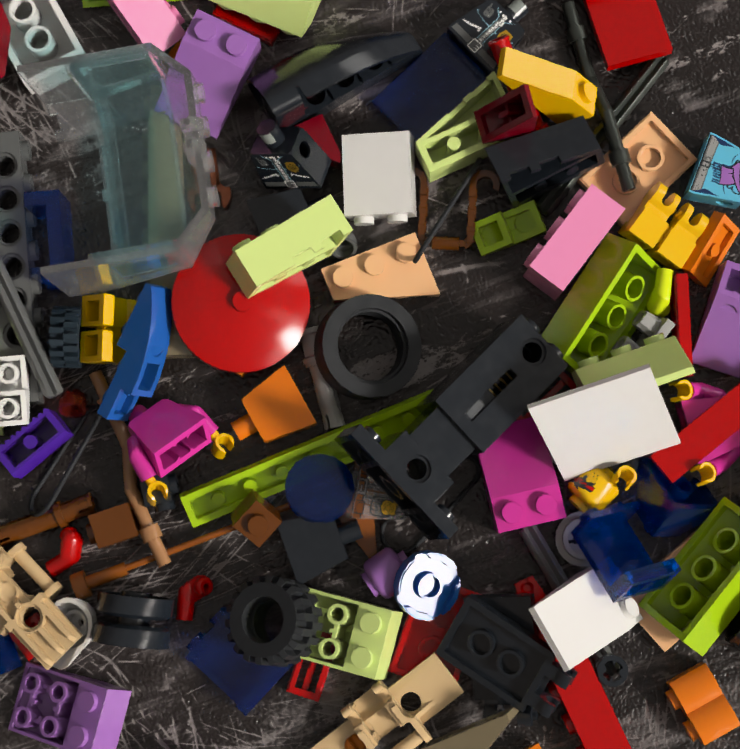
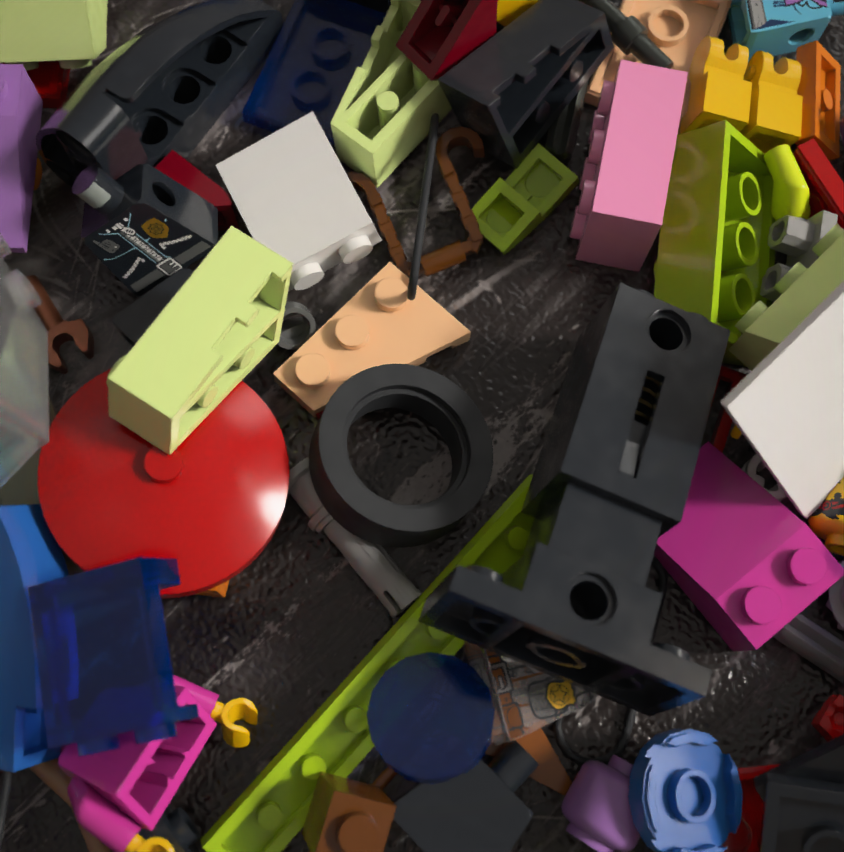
camera: 25 degrees left, 10 degrees down
orange torso [230,365,318,443] -> none
none -> clear blue panel [28,557,199,757]

